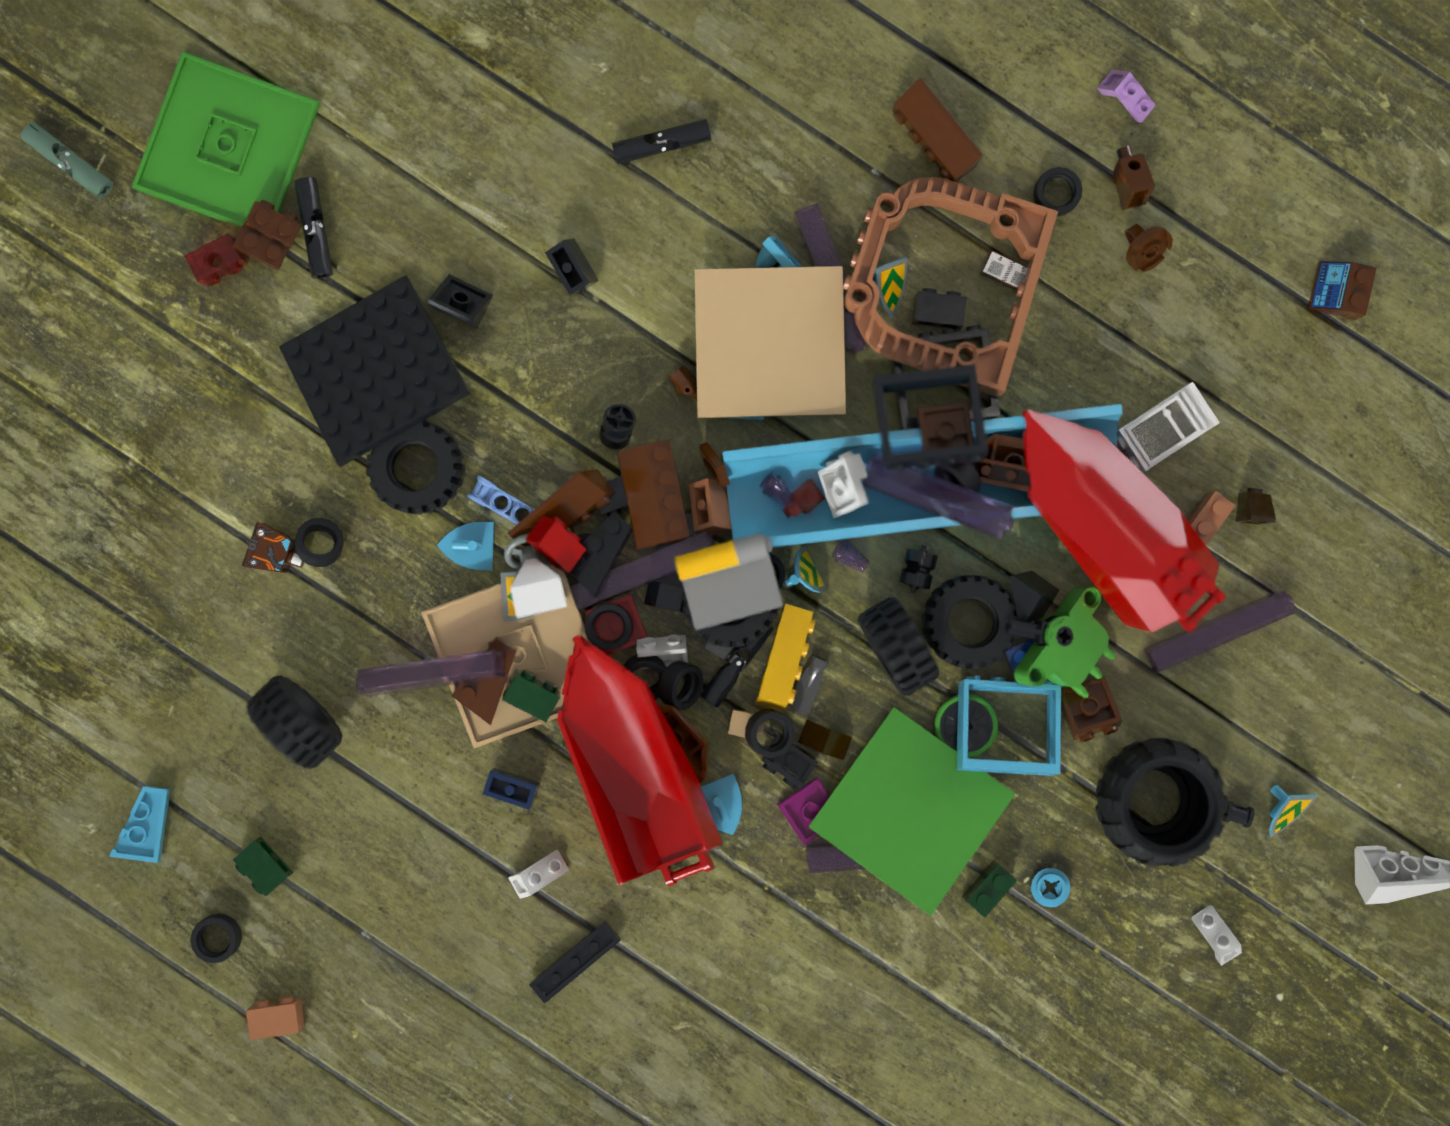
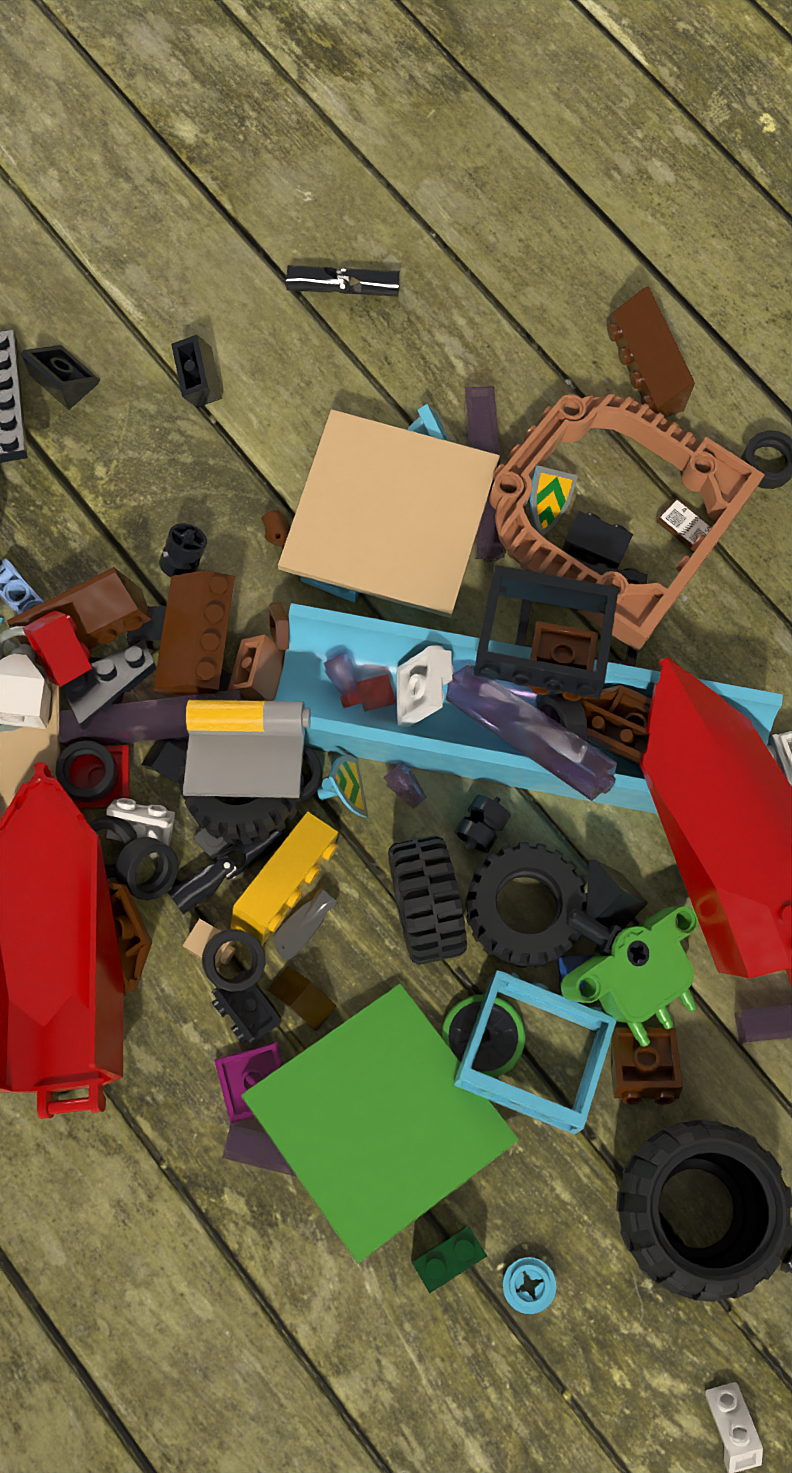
camera: 20 degrees right, 15 degrees down
medium azure shield [701,773,742,835] -> none

